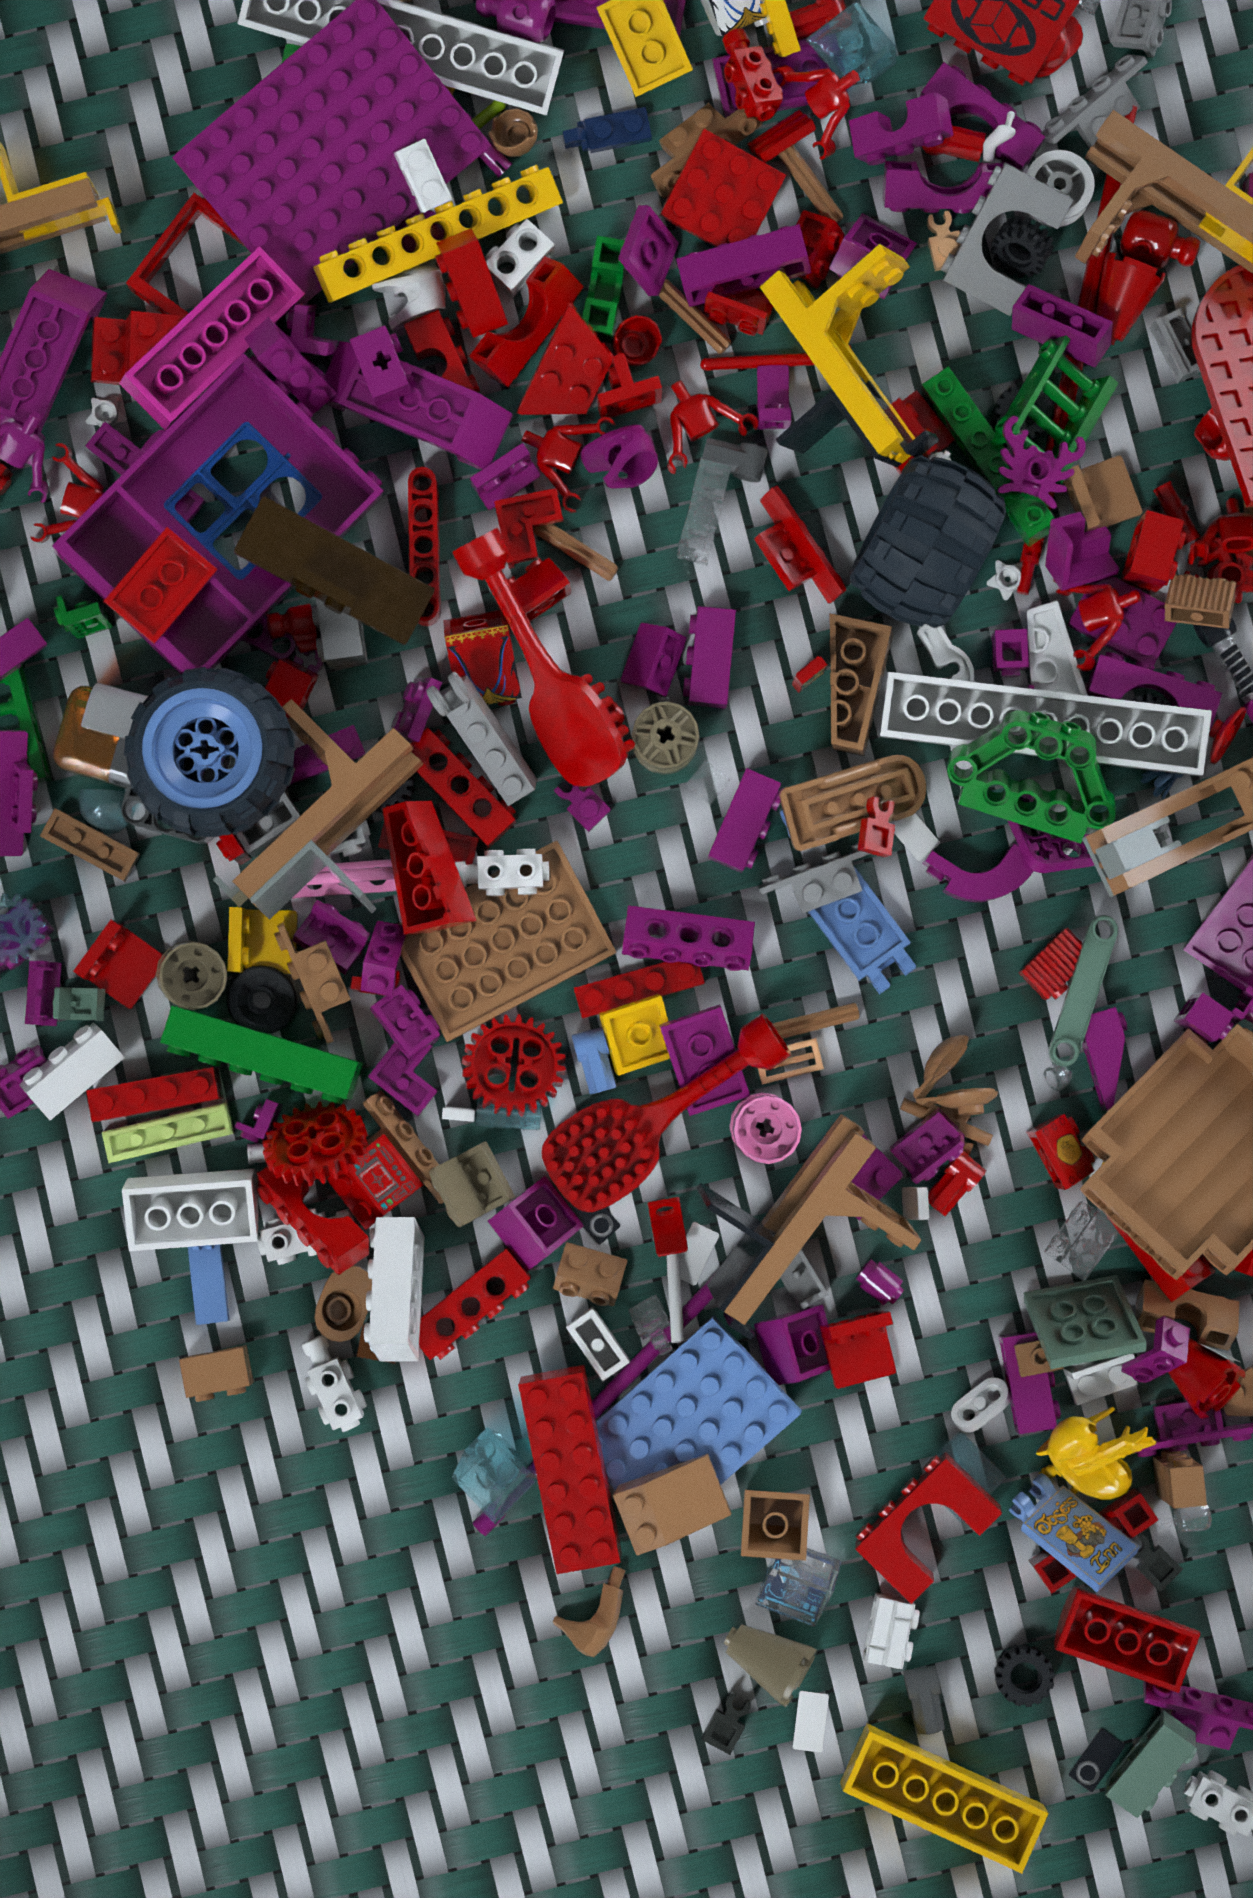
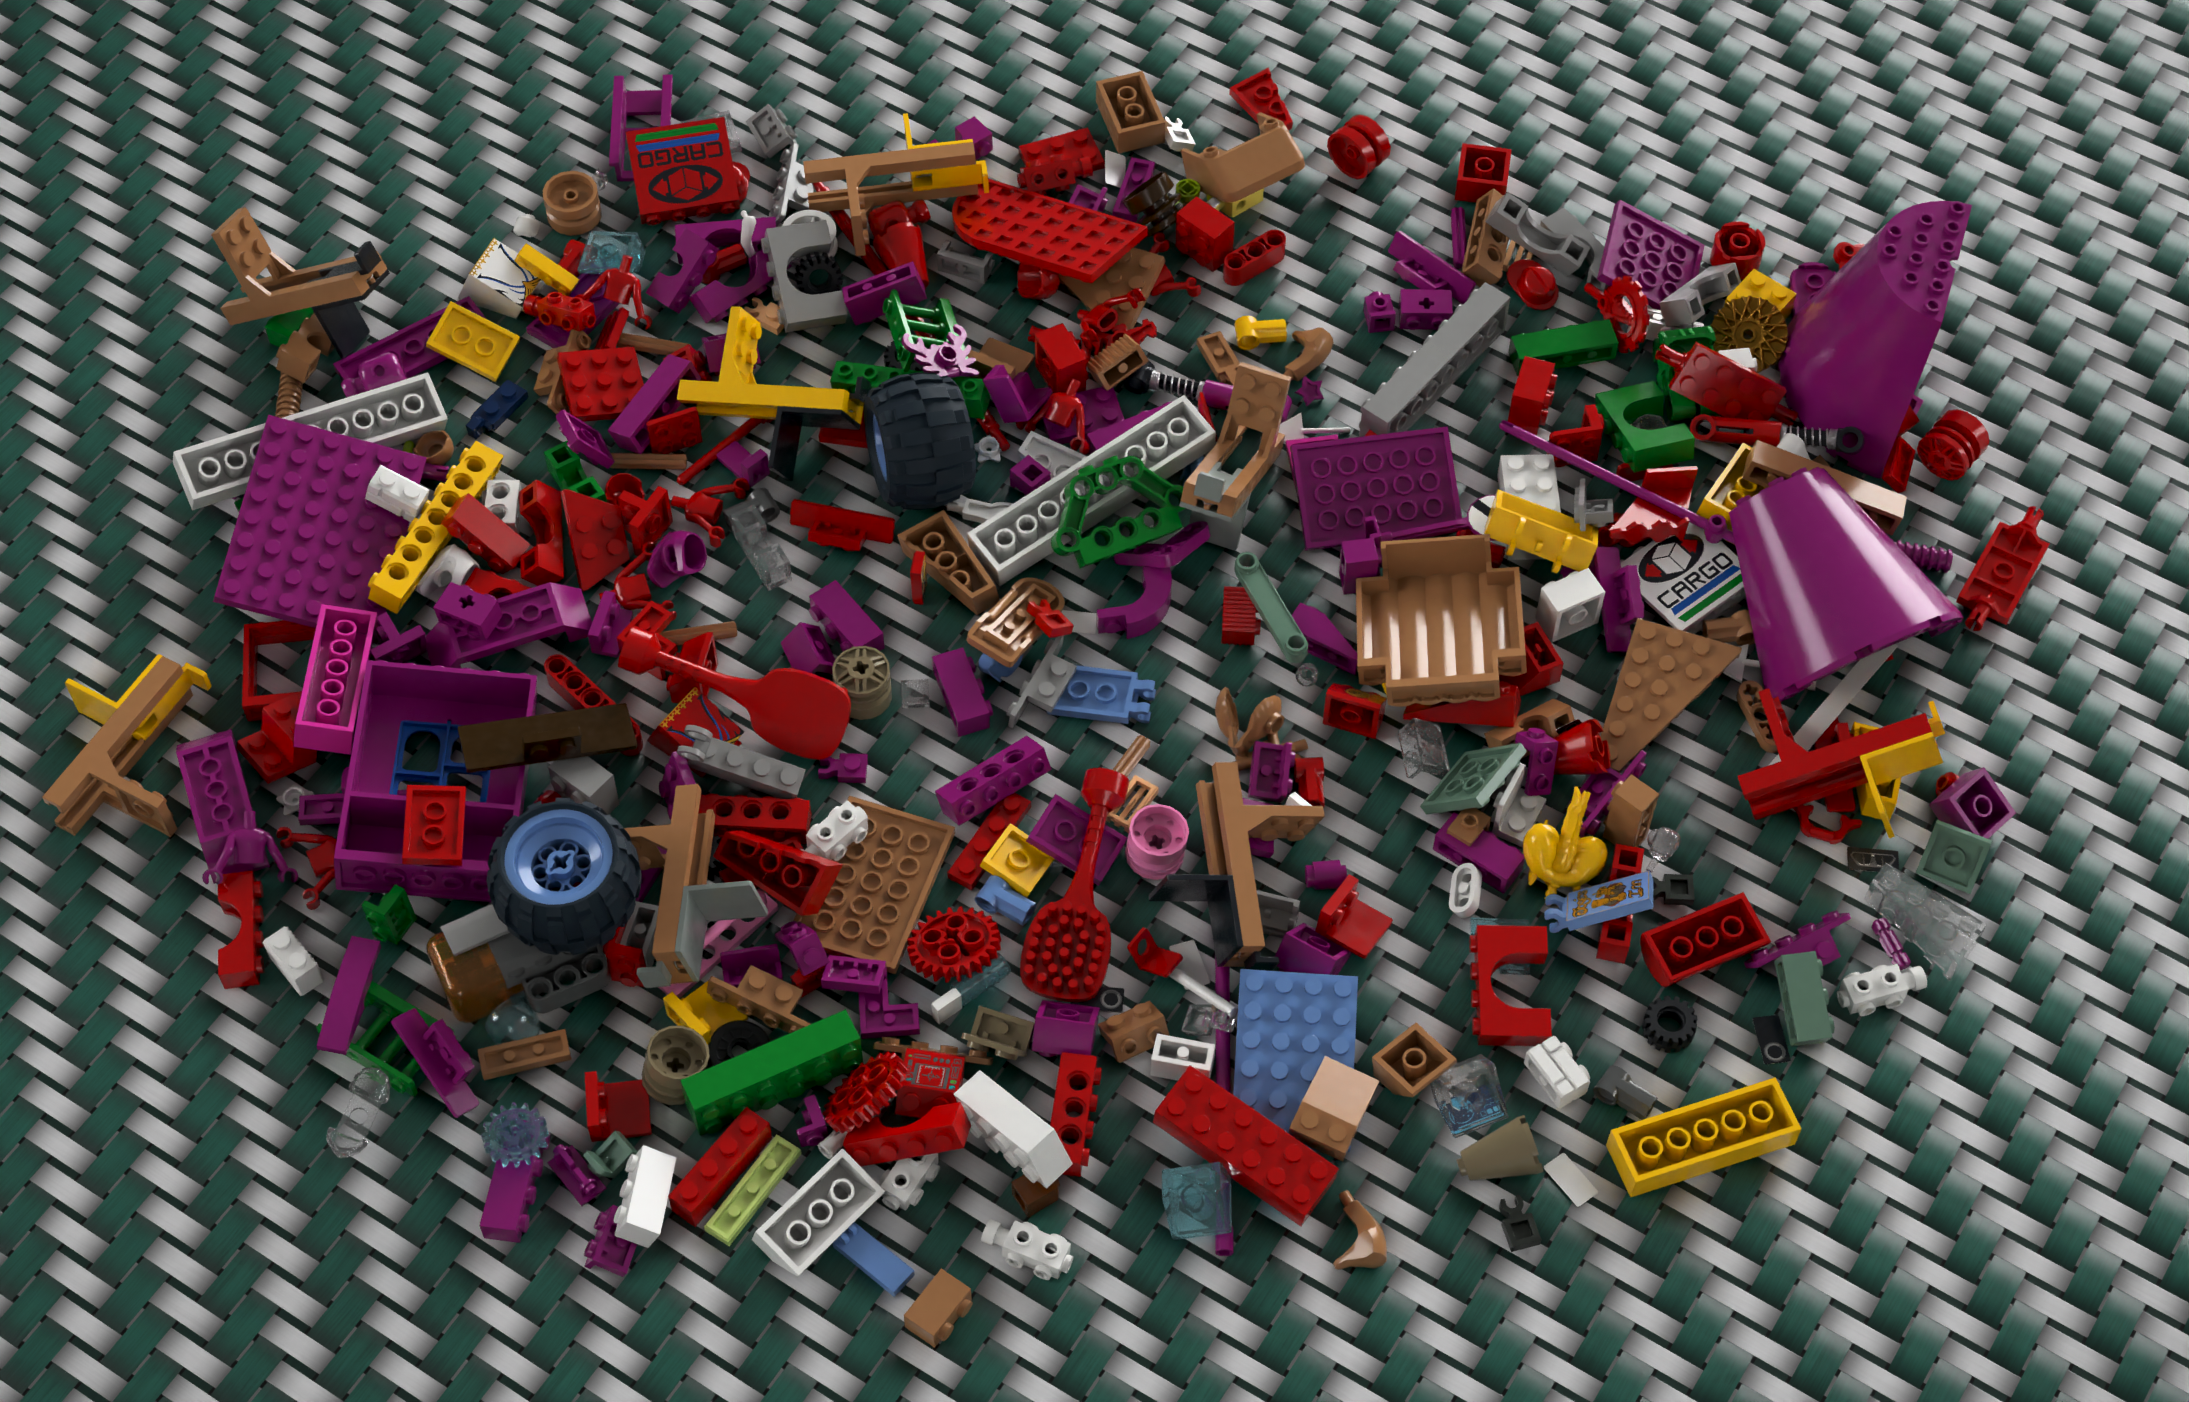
camera: 45 degrees left, 30 degrees down
magenta arch [244,317,337,414] -> none
medium nougat piece [314,1266,372,1342] -> none

